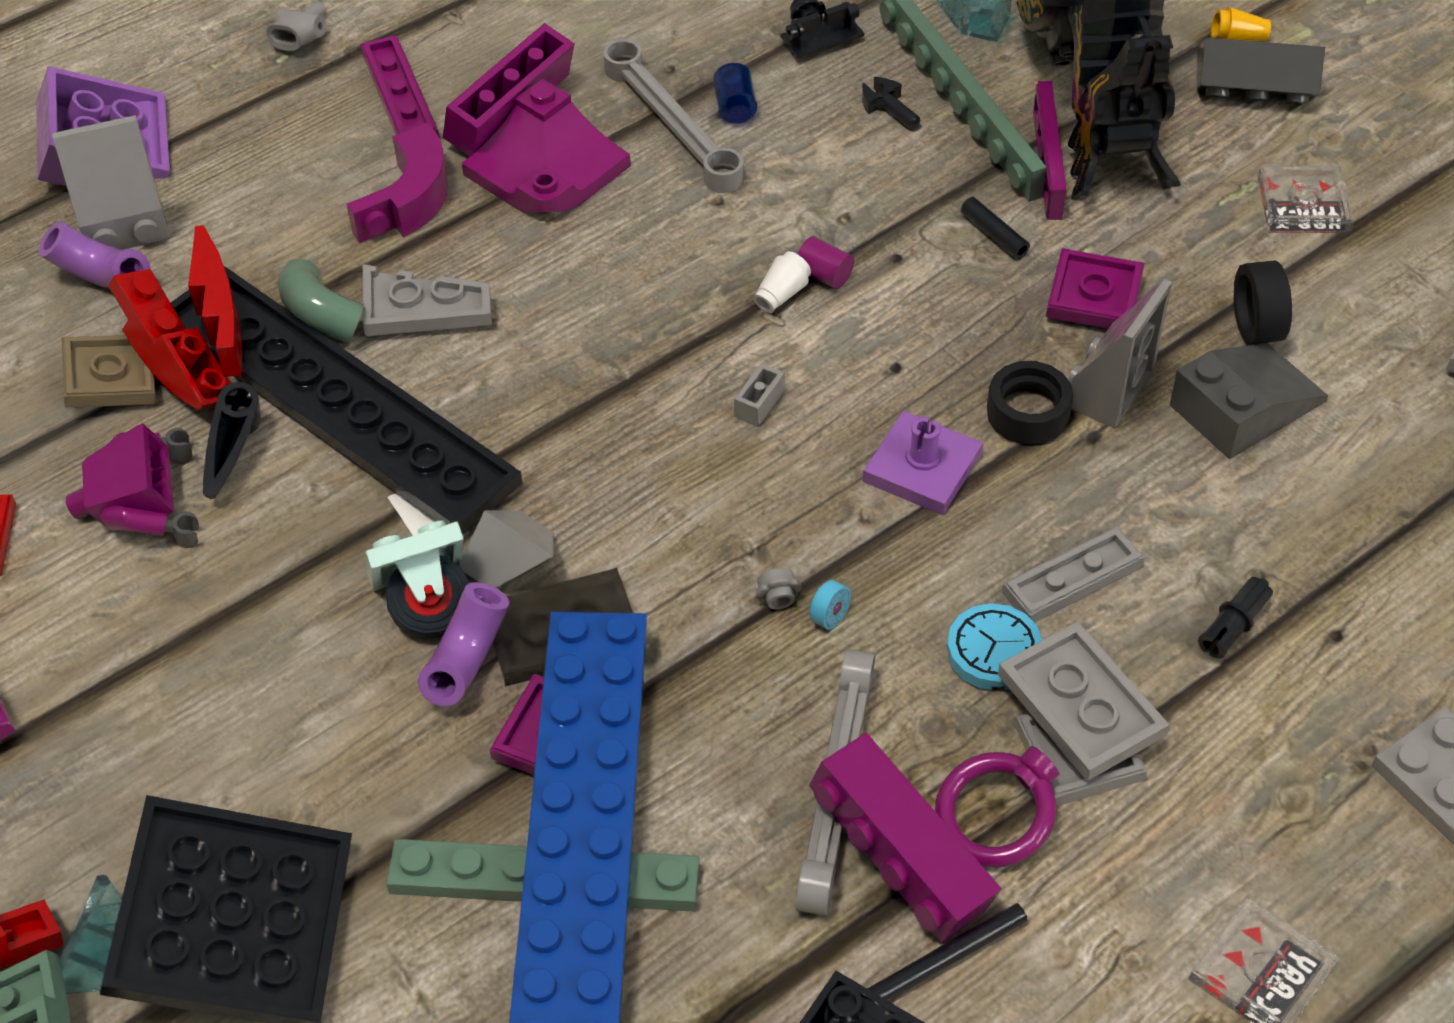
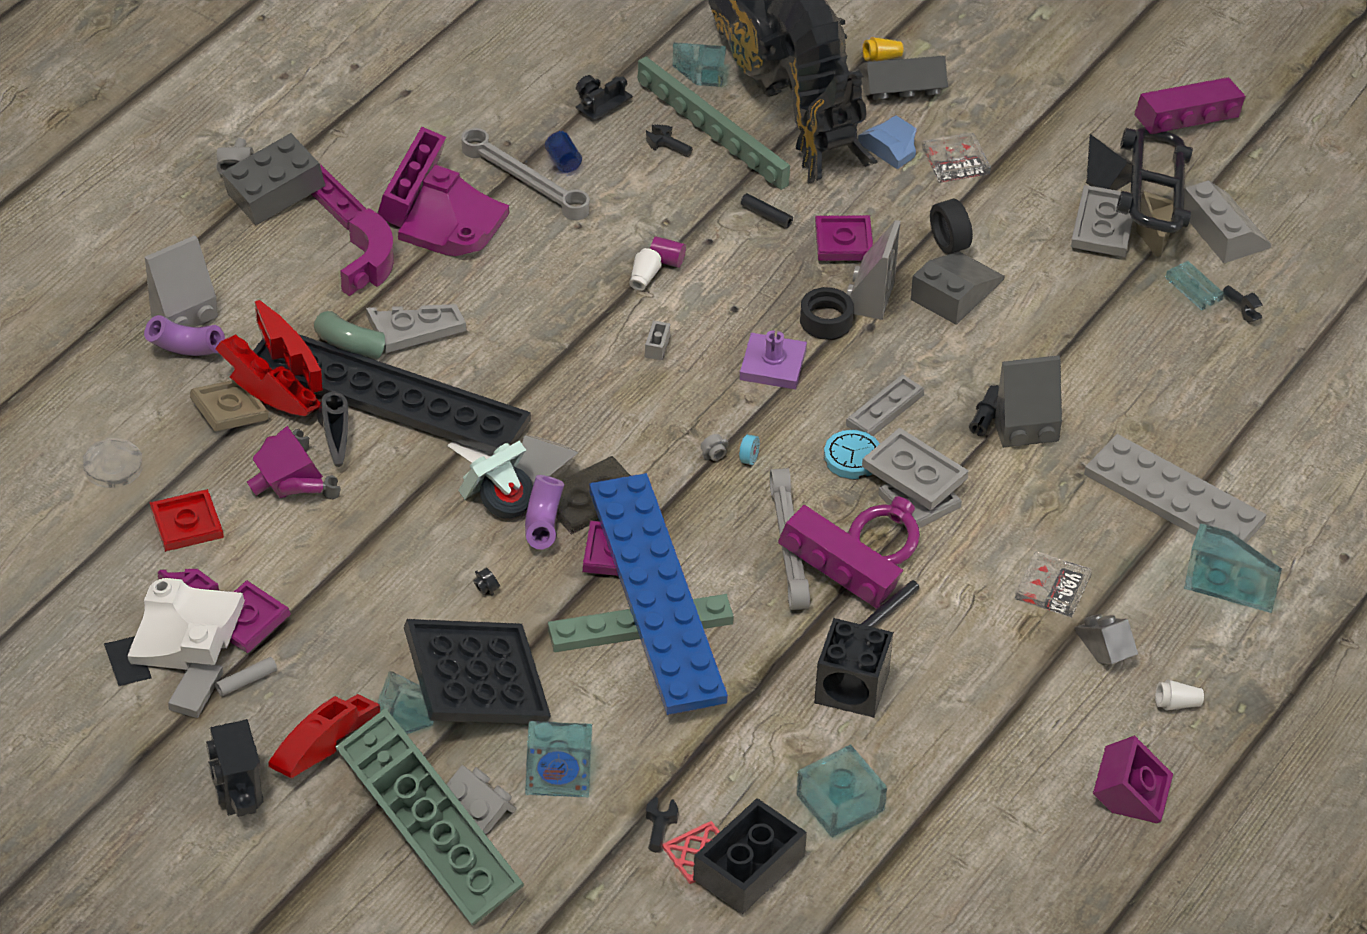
camera: 20 degrees left, 5 degrees down
medium lavender slope [36,66,170,186] -> none
magenta tile [1033,81,1066,220] -> none
none -> dark grey brick [221,133,325,226]
none -> black plate [473,567,500,596]
none -> medium blue slope [858,115,917,169]
none -> dark grey slope [994,355,1062,448]

